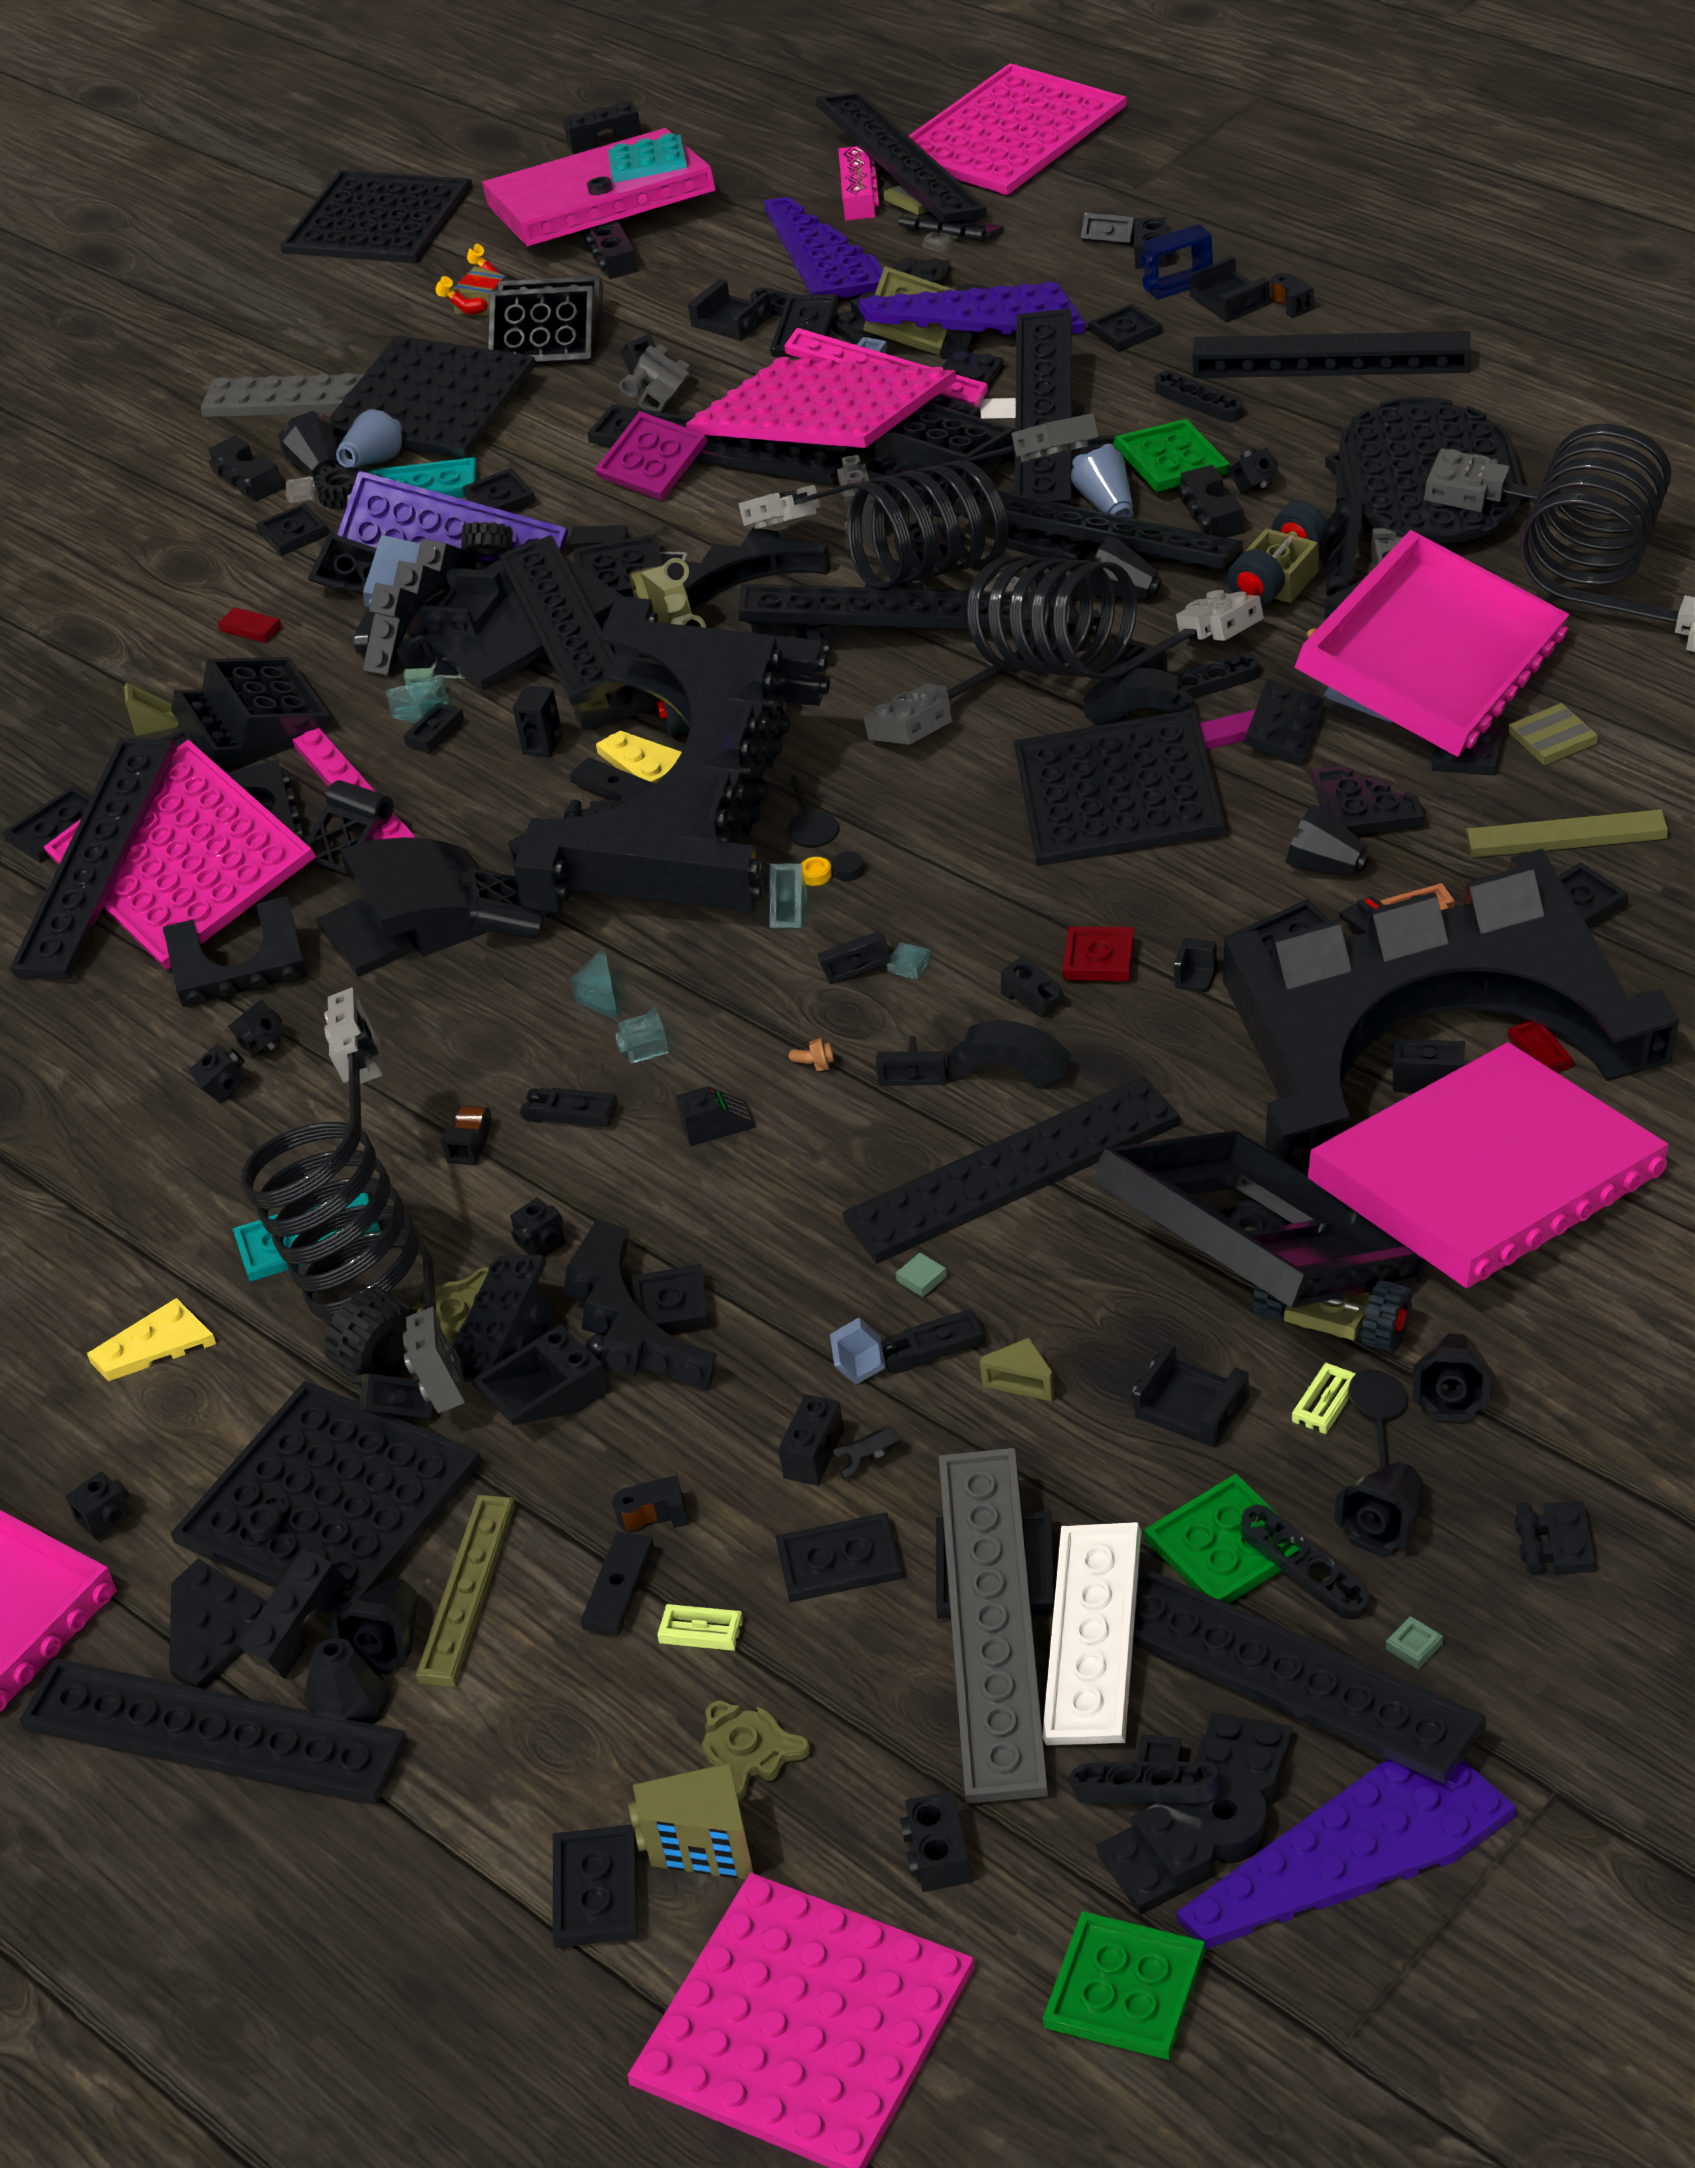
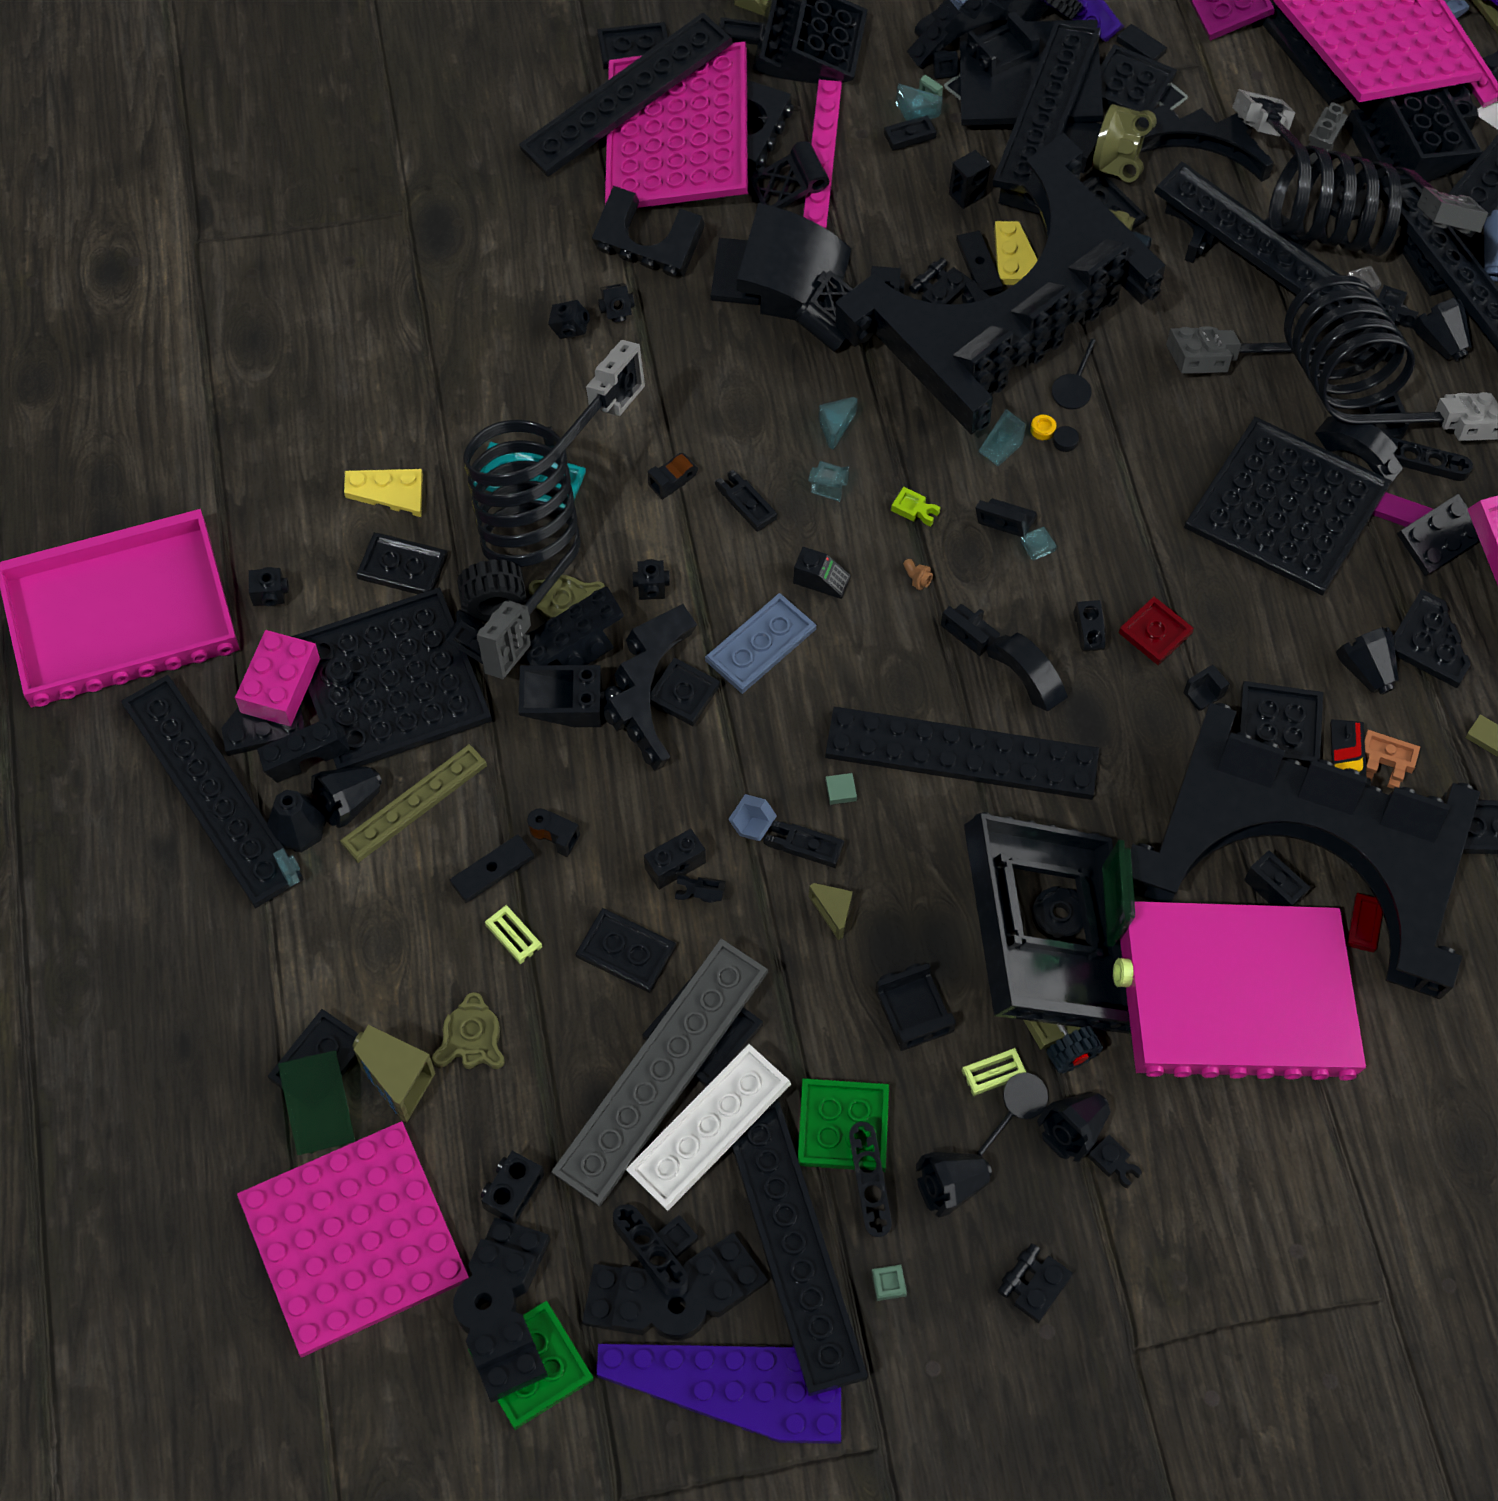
camera: 30 degrees right, 20 degrees up
none -> dark pink brick [235,630,320,727]
none -> clear light blue plate [273,849,300,887]
none -> clear green piece [278,1050,356,1156]
none -> black tile [356,532,448,594]
none -> black plate [453,1217,551,1403]
none -> sand blue tile [705,593,817,694]
none -> lime plate [891,487,941,527]
none -> black plate [1088,1135,1142,1189]
none -> clear green piece [1102,840,1135,947]
none -> yellowish green tile [1113,958,1133,987]

